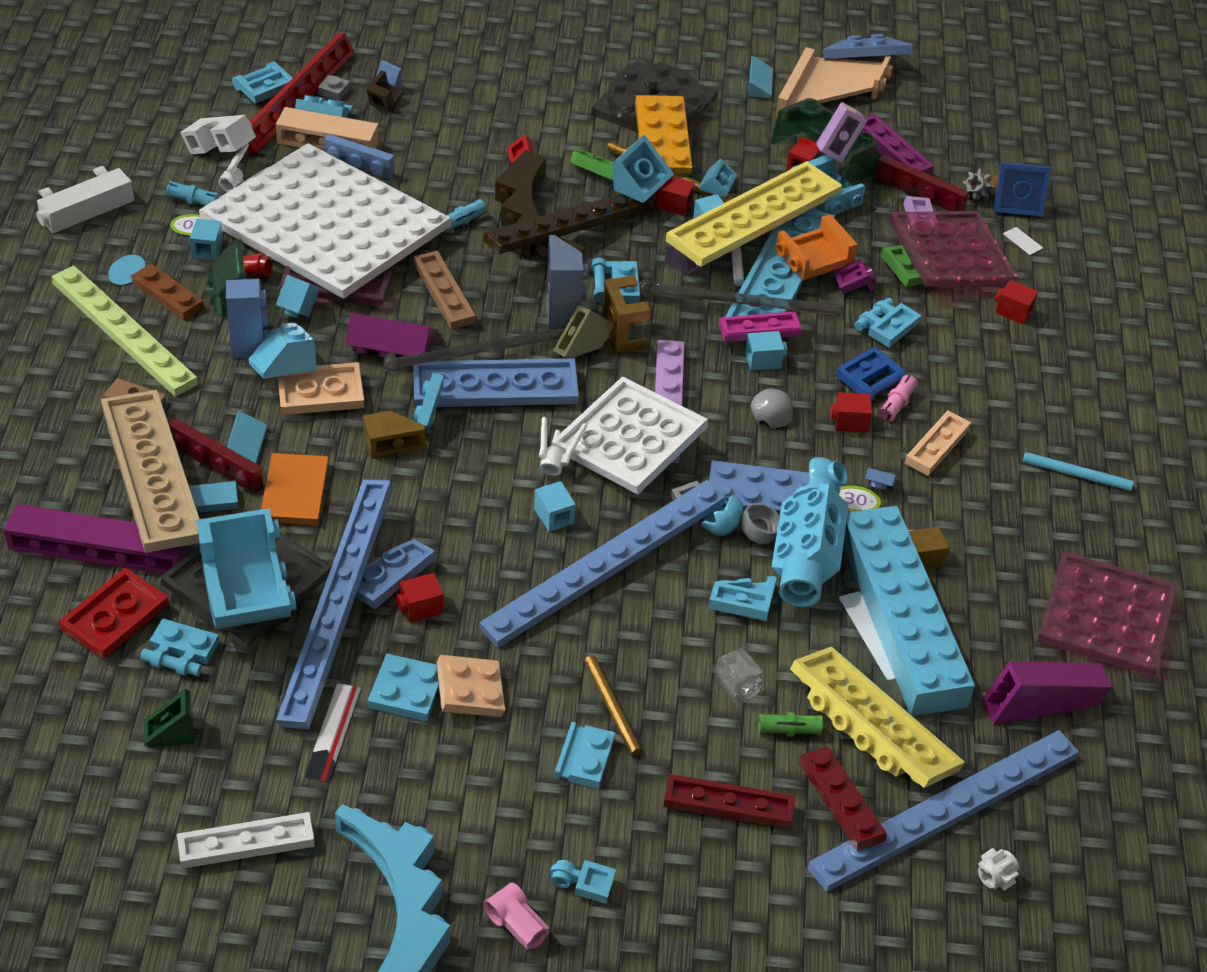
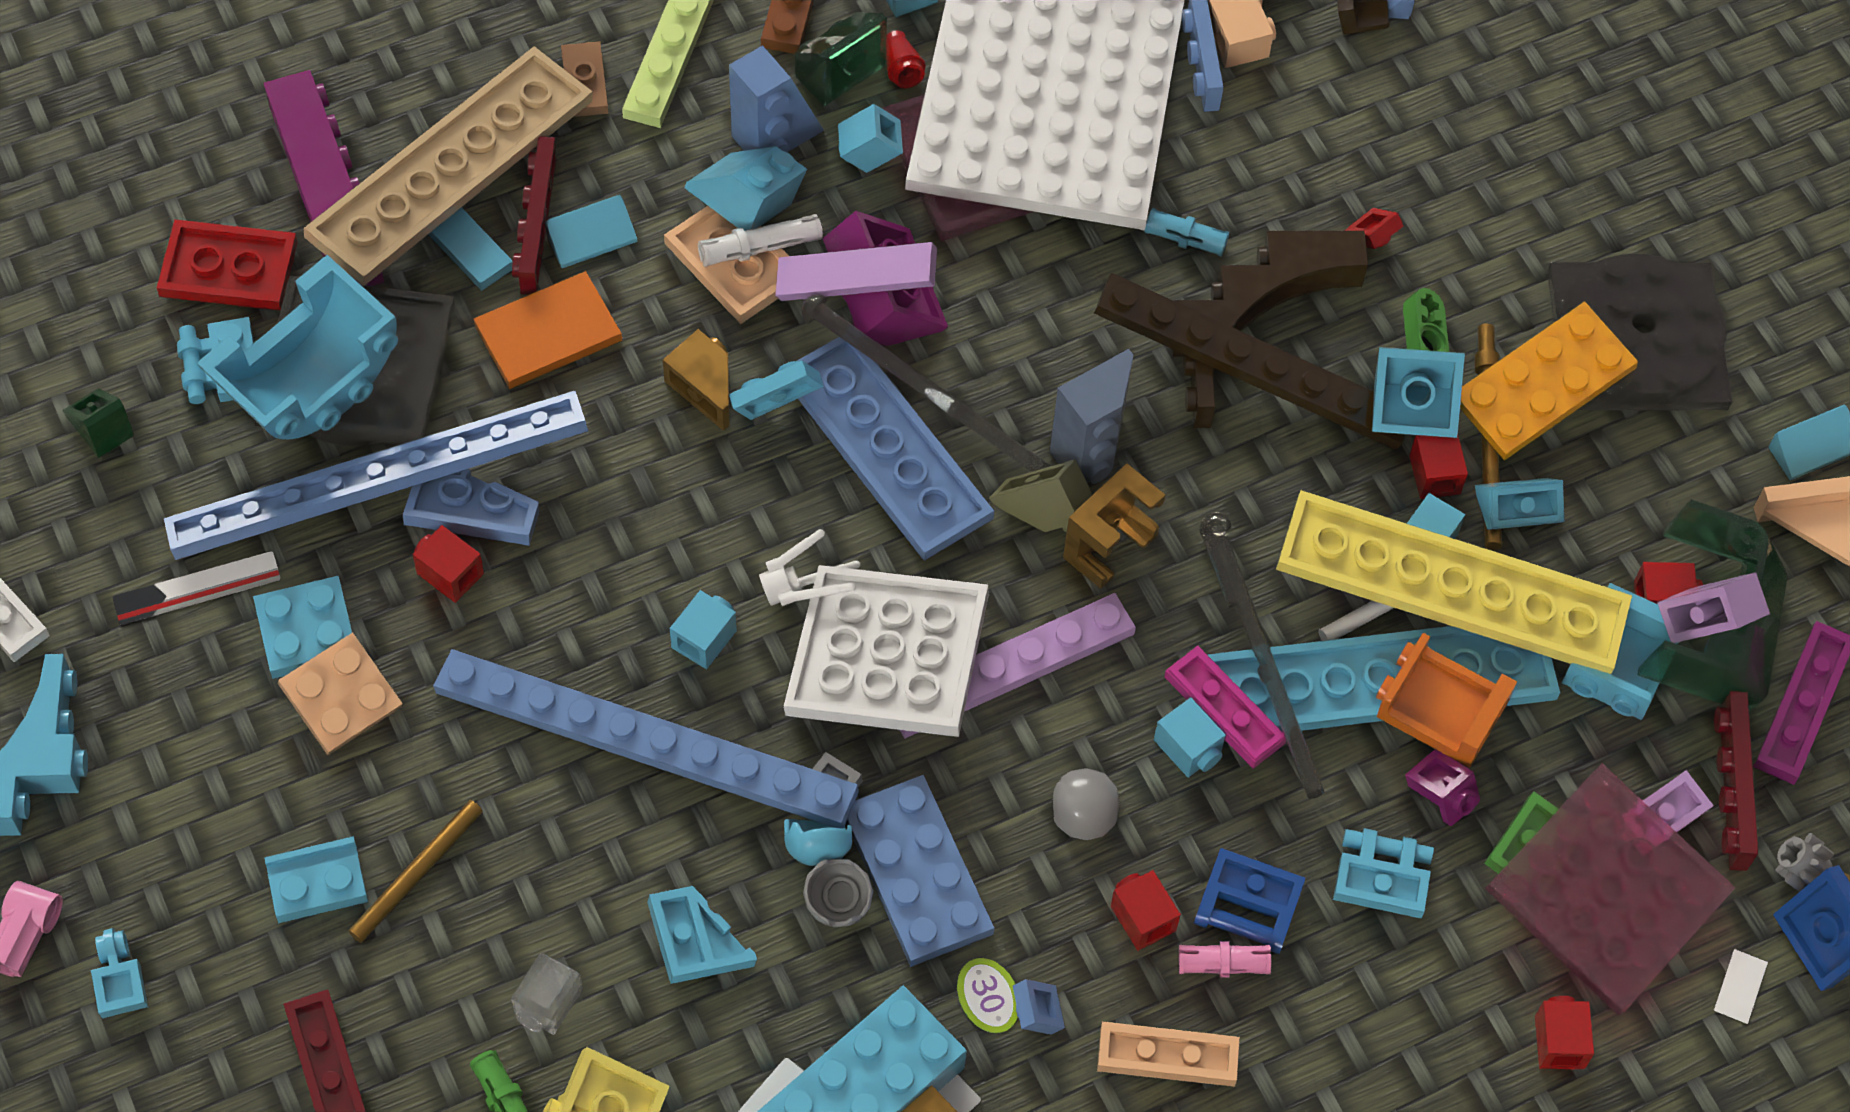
camera: 60 degrees right, 15 degrees up
medium nougat plate [413,251,476,330] -> none
medium azure plate [591,257,640,303] -> none
medium azure brick [771,457,849,607] -> none
none -> white pin [698,214,823,267]
none -> lavender tile [775,242,937,301]

